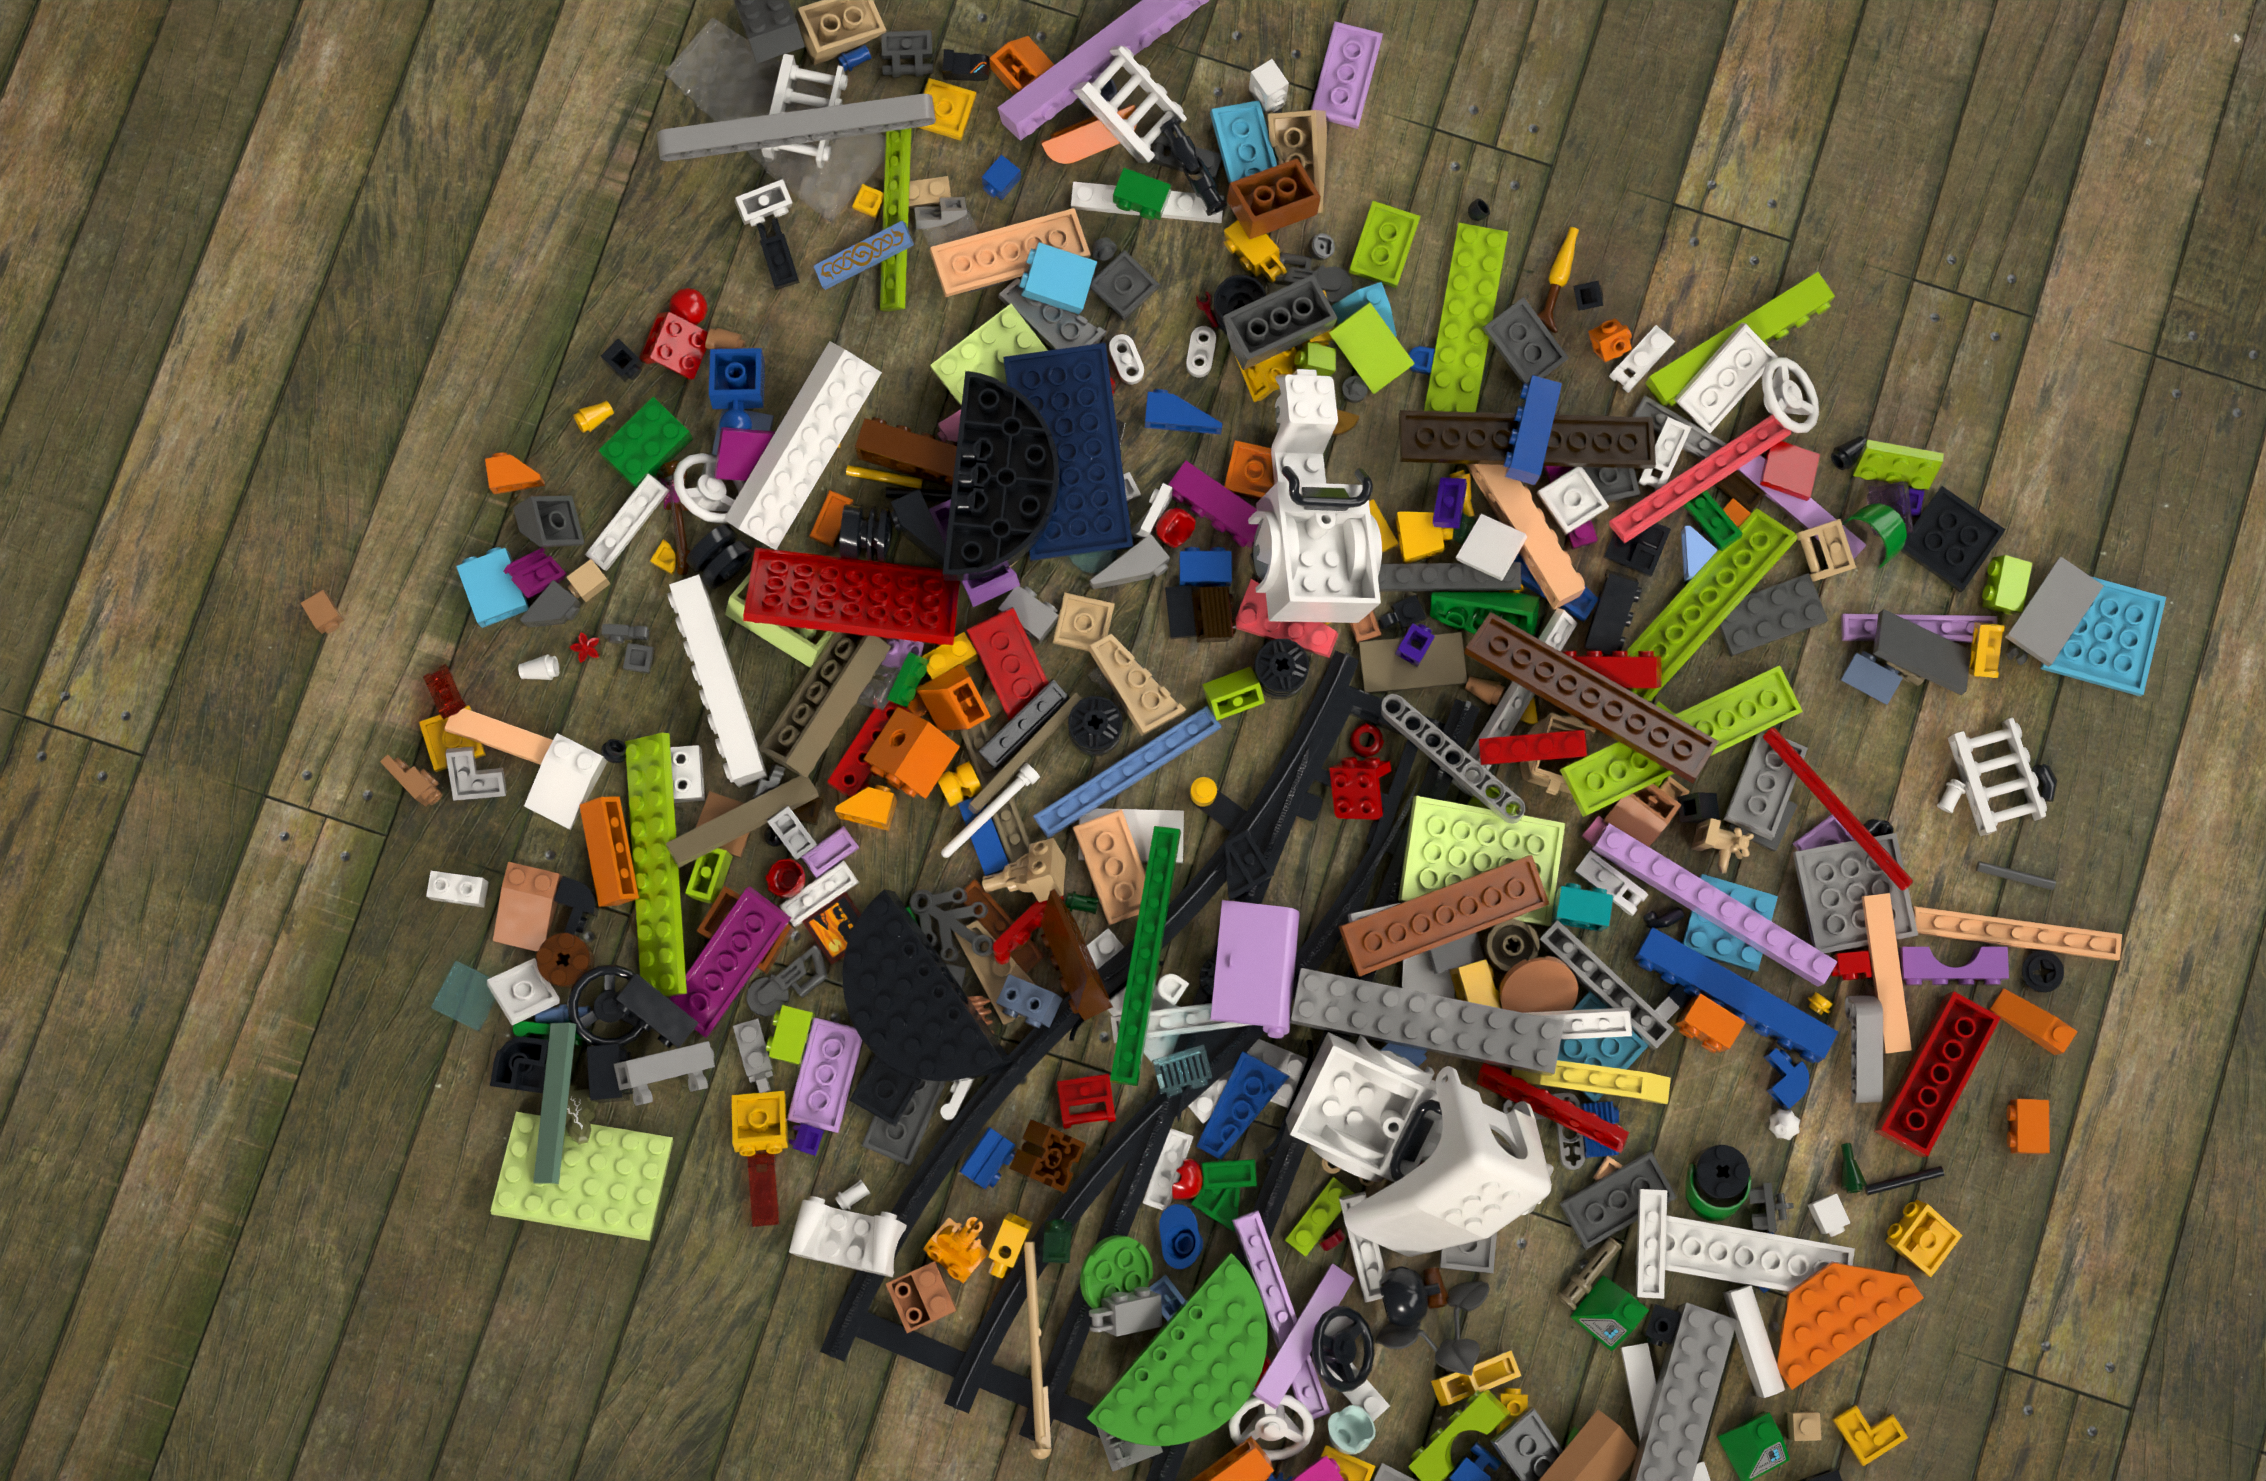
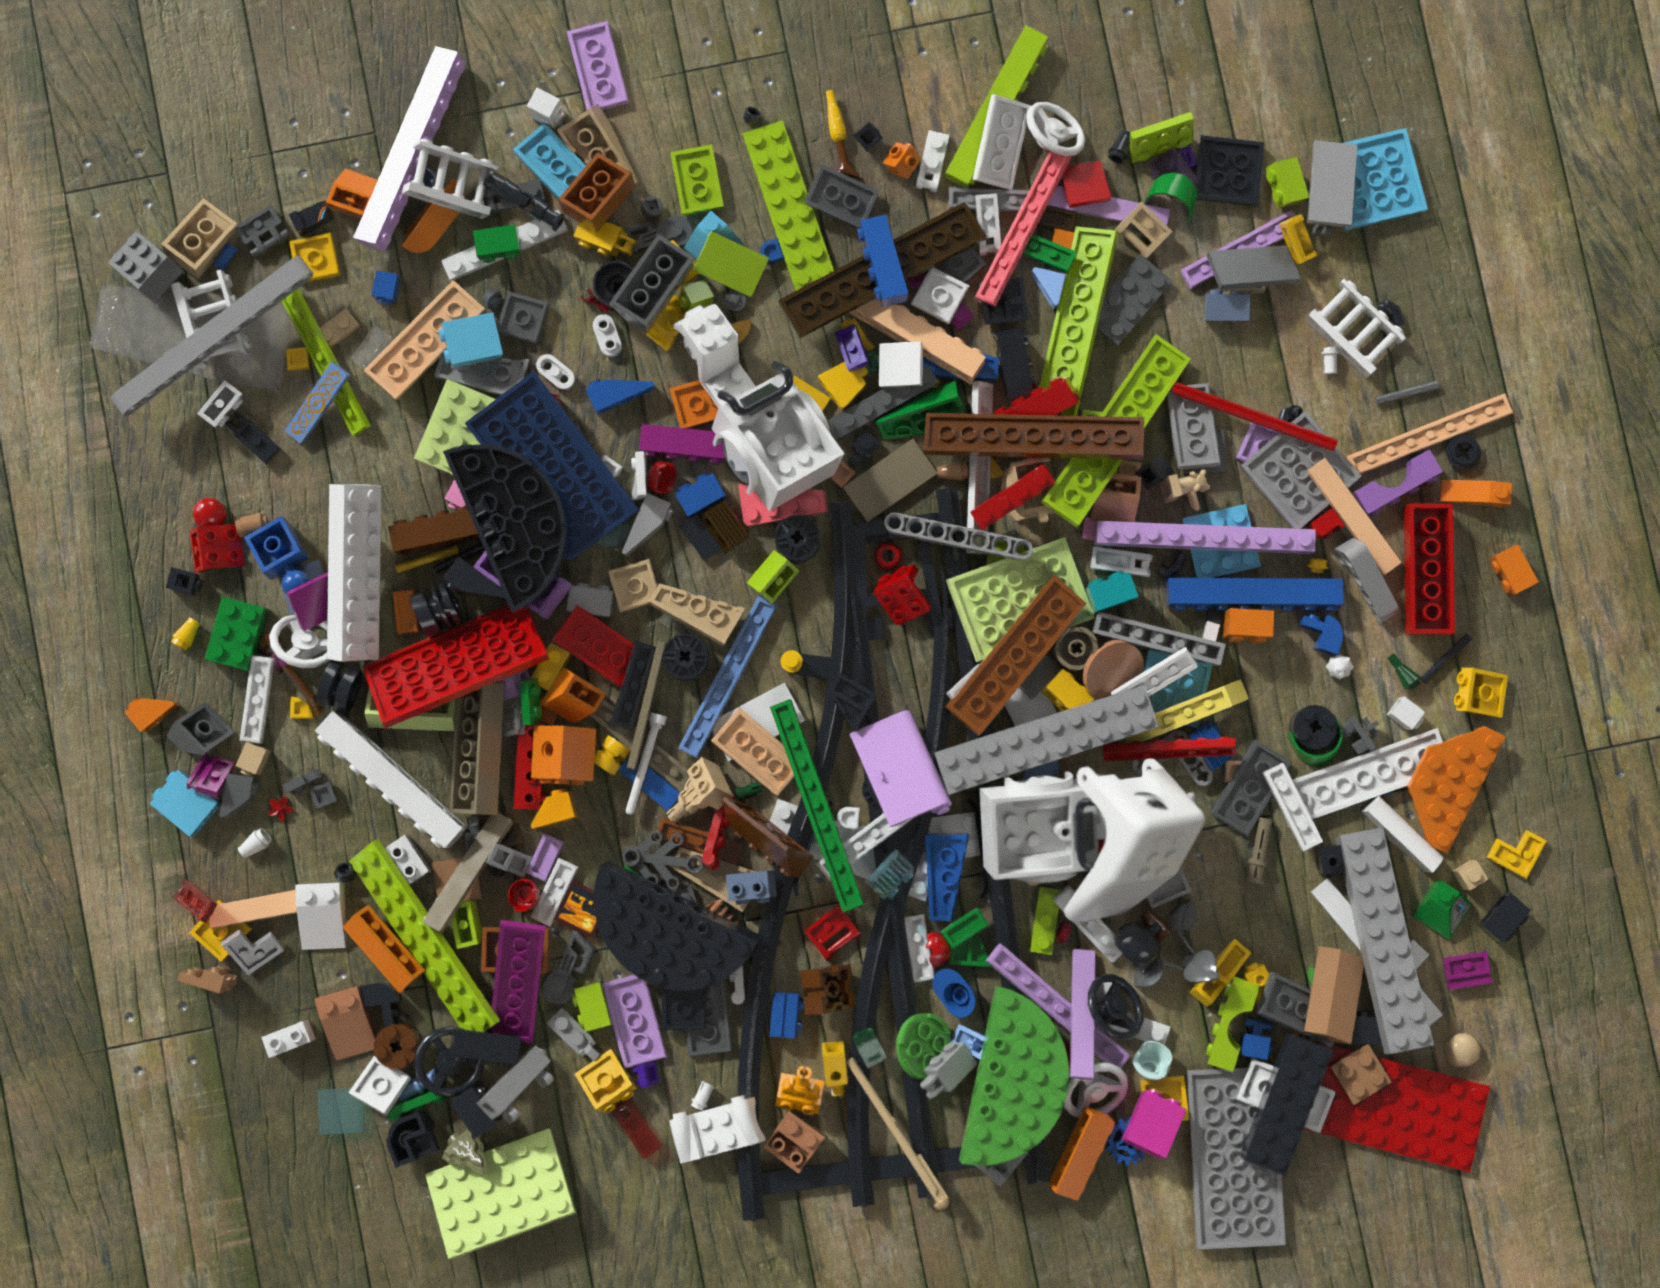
camera: 25 degrees left, 5 degrees up
medium nougat brick [301,590,345,634] -> none
sand green tile [533,1023,576,1184] -> none
light grey slope [914,197,967,229] -> none
dark purple brick [1395,623,1435,667] -> none
green slope [1570,1275,1649,1352] -> none

